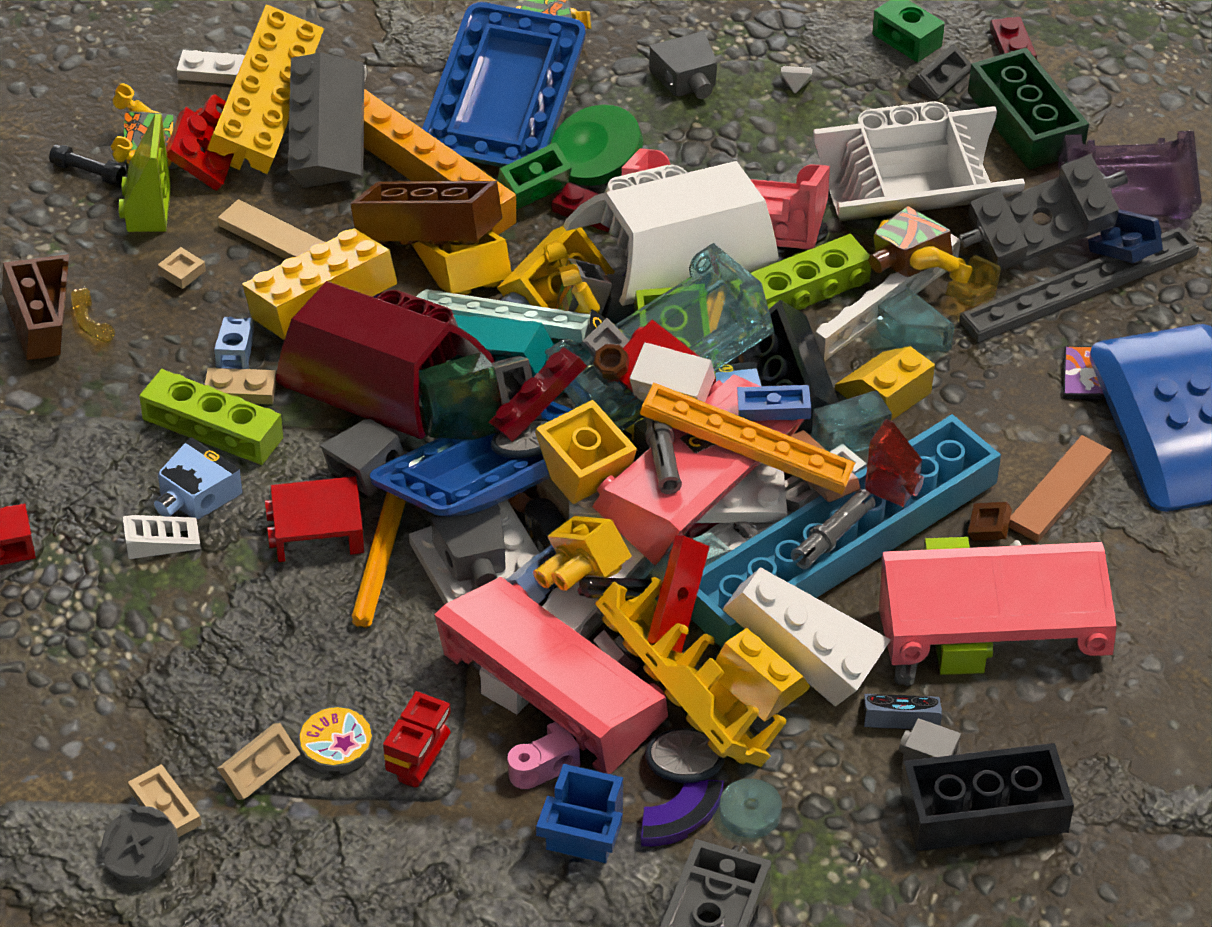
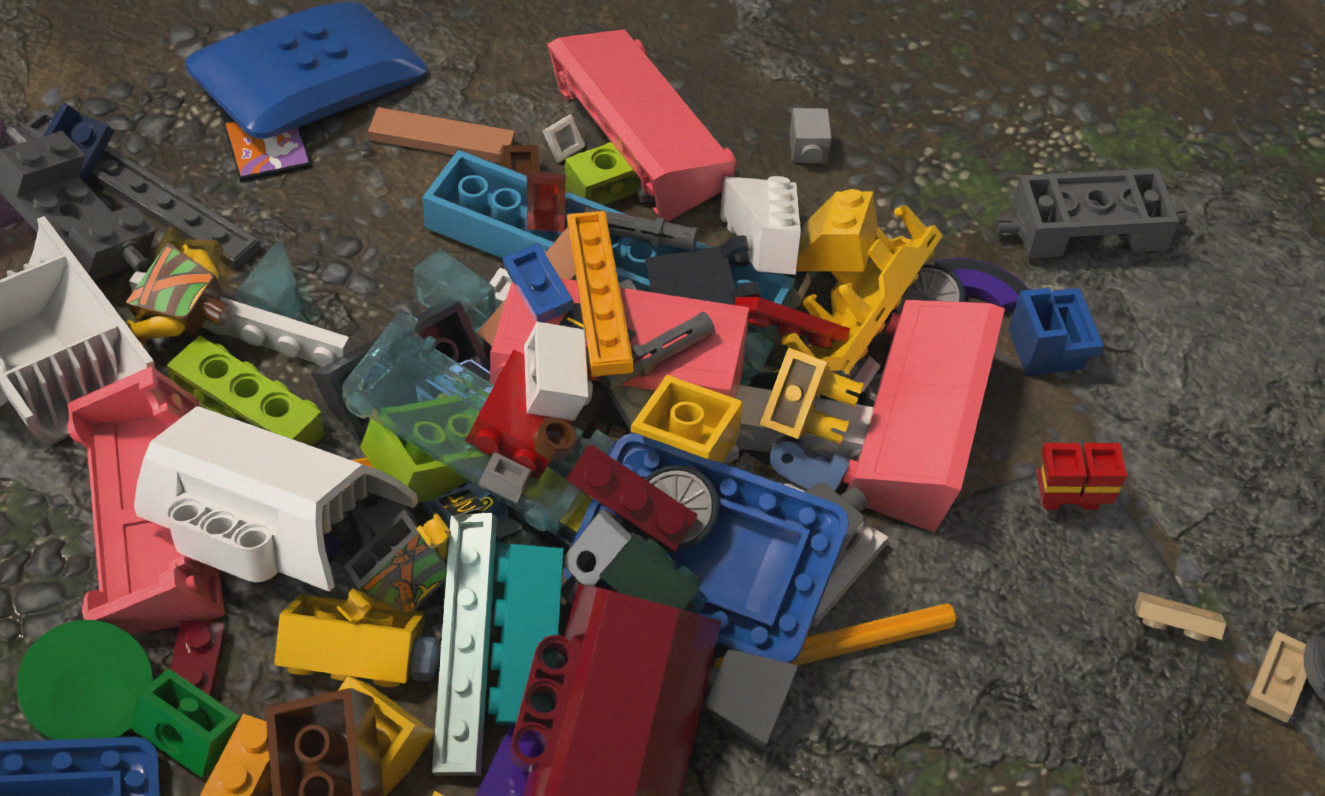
camera: 120 degrees left, 5 degrees up
red panel [265,476,365,562] -> none
tile [298,706,374,774] -> none
bright pink leg [507,722,580,789] -> none
clear light blue piece [720,779,782,838] -> none
yellow slope [835,346,935,426] -> none
sand blue slope [864,694,942,729] -> none
black brick [900,743,1074,851] -> none
none -> black flag [645,235,761,305]

